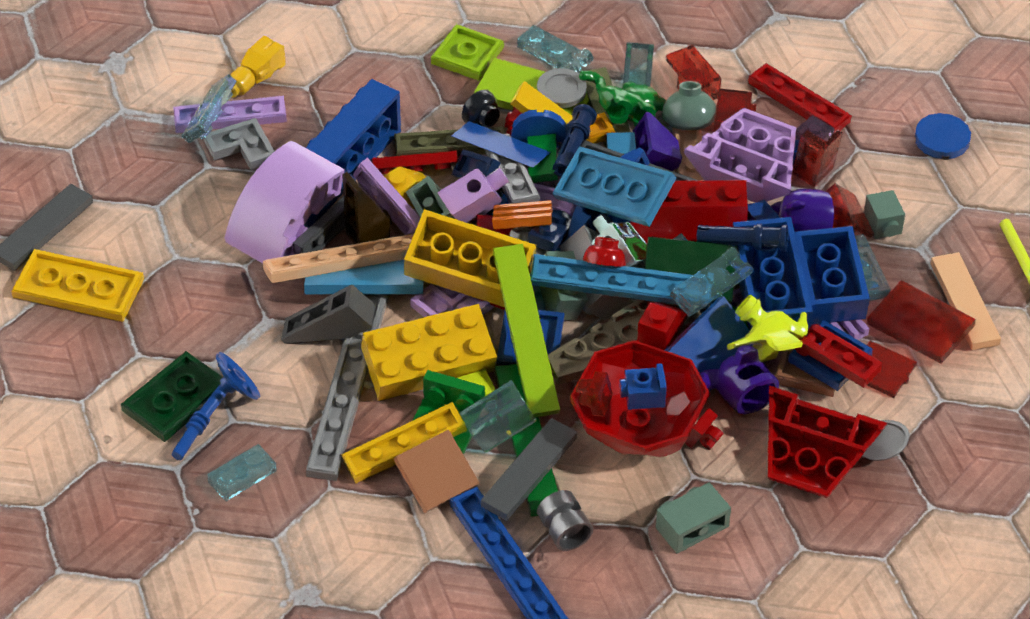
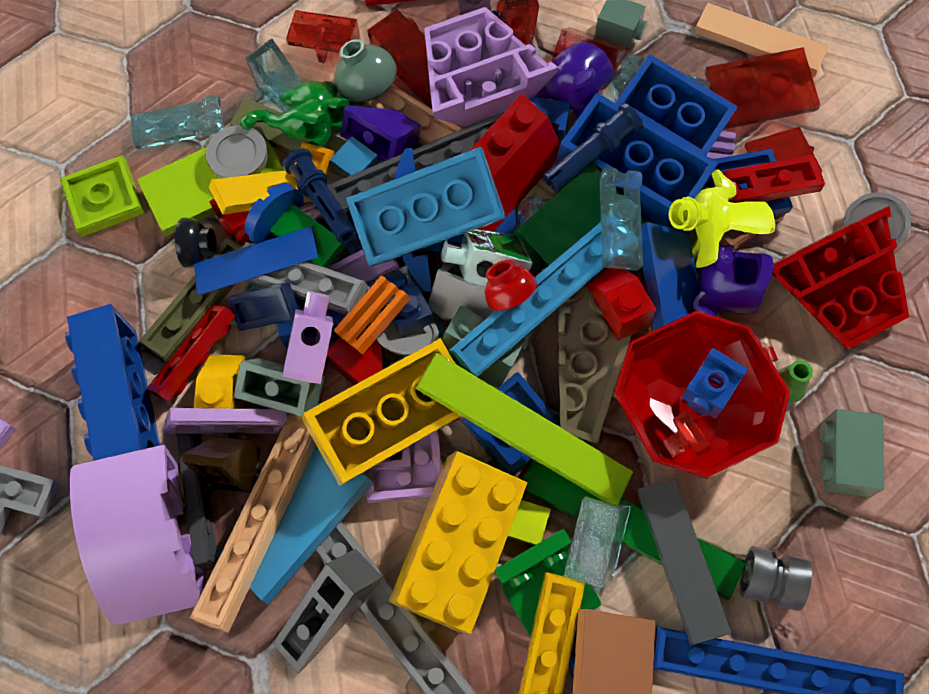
camera: 45 degrees left, 20 degrees up
none -> bright green cone [777,360,813,402]

